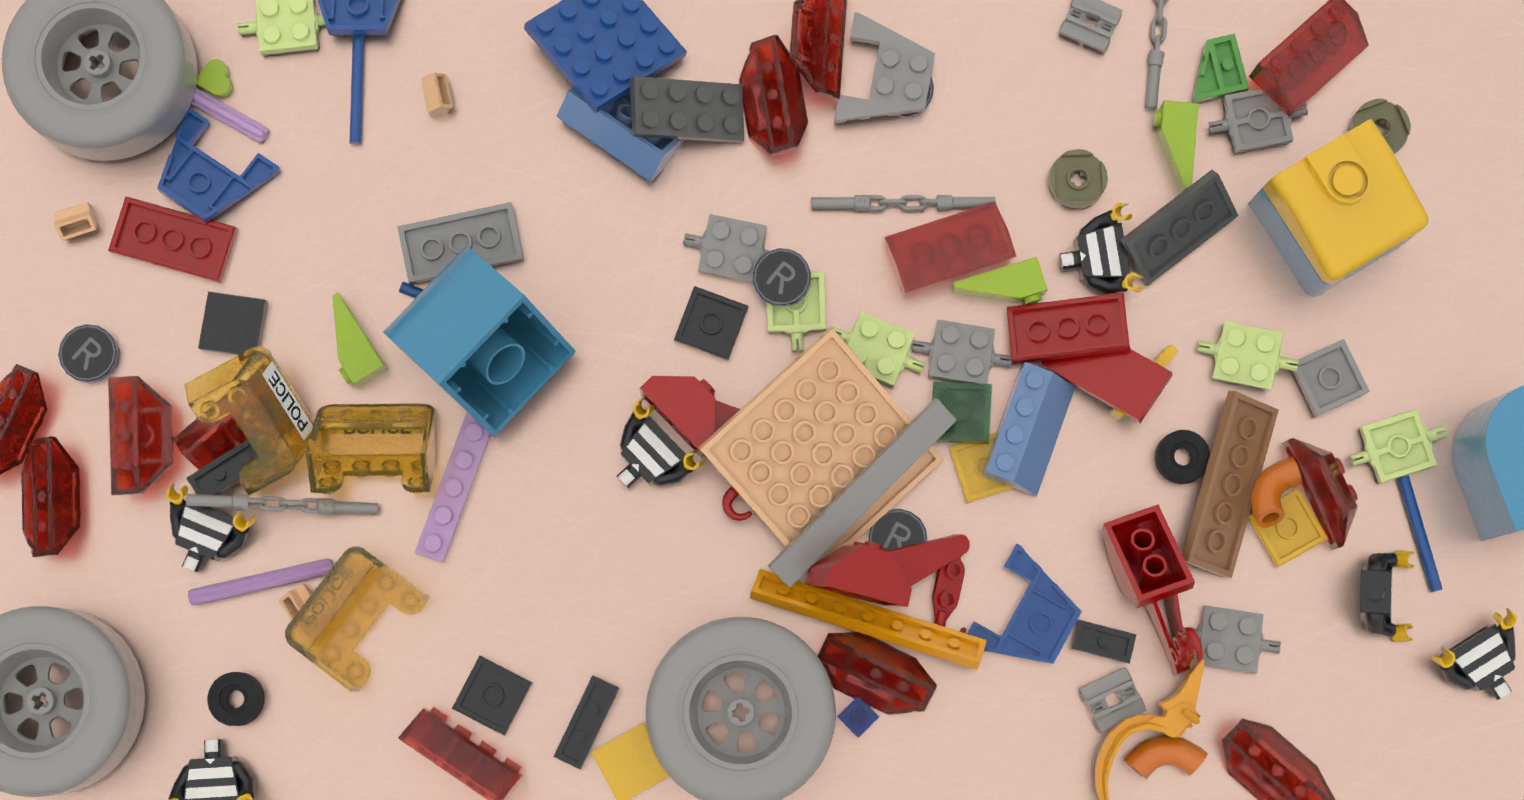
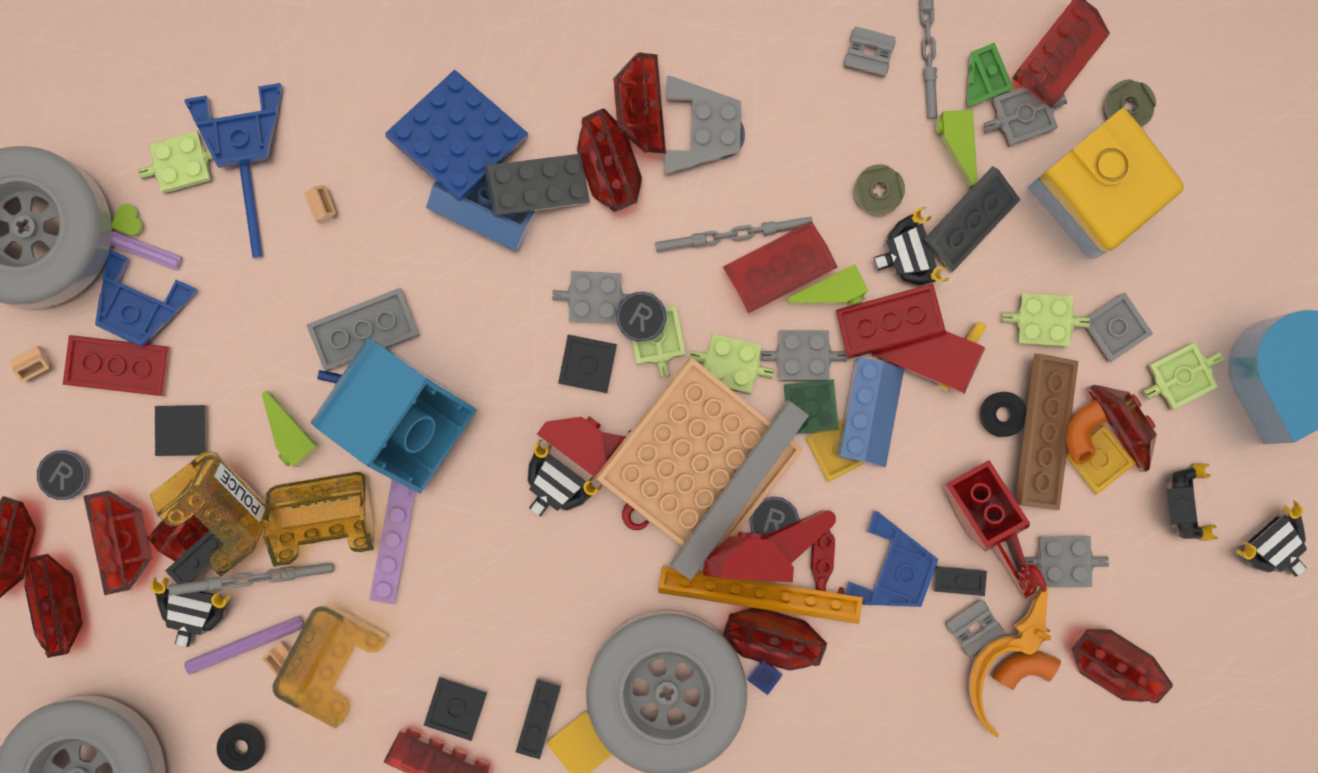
camera: 10 degrees left, 5 degrees up
blue bar [1397,475,1443,592] -> none

